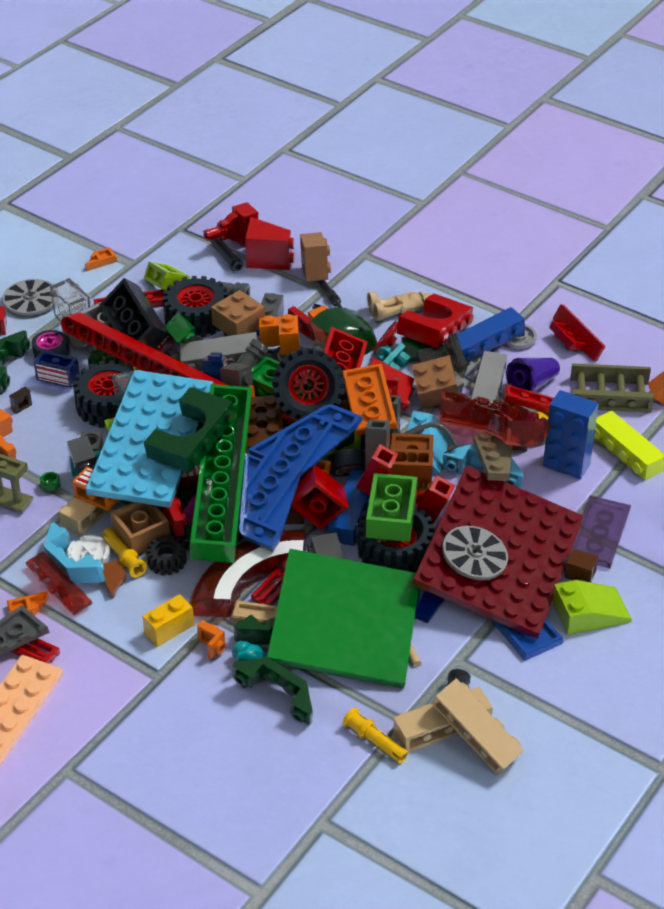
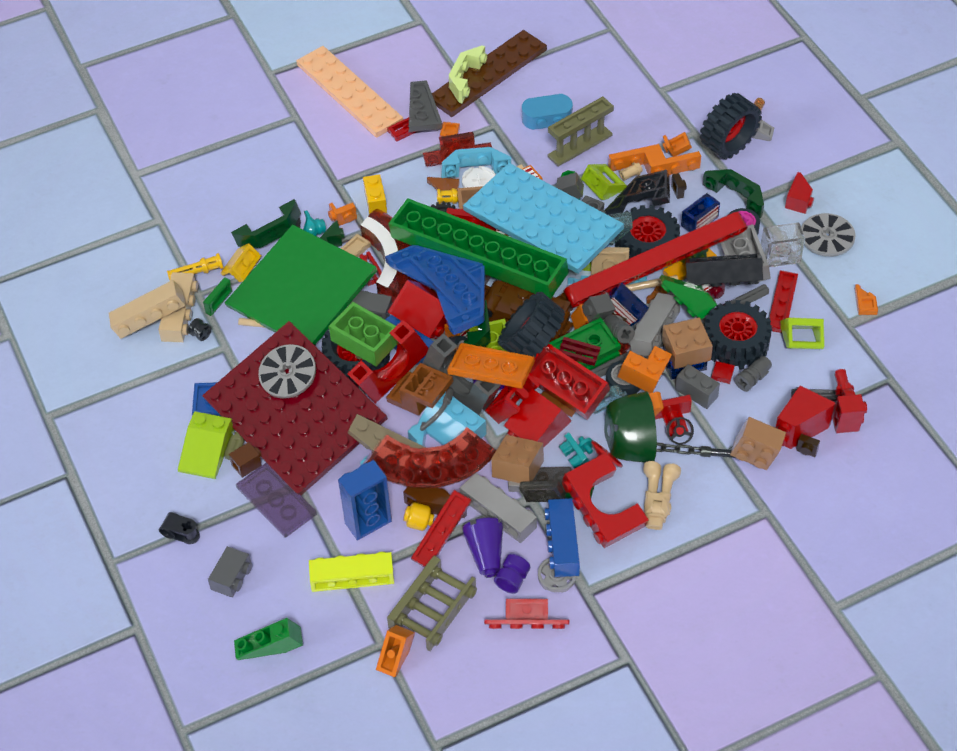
camera: 120 degrees right, 10 degrees up
dark green arch [144,387,235,473] -> none
none -> green tile [203,277,232,316]
none -> yellow panel [220,243,262,282]
none -> dark purple wheel [494,554,531,594]
none -> lime tile [581,164,627,200]
none -> black wing [605,170,670,216]
none -> tan pin [619,162,643,181]

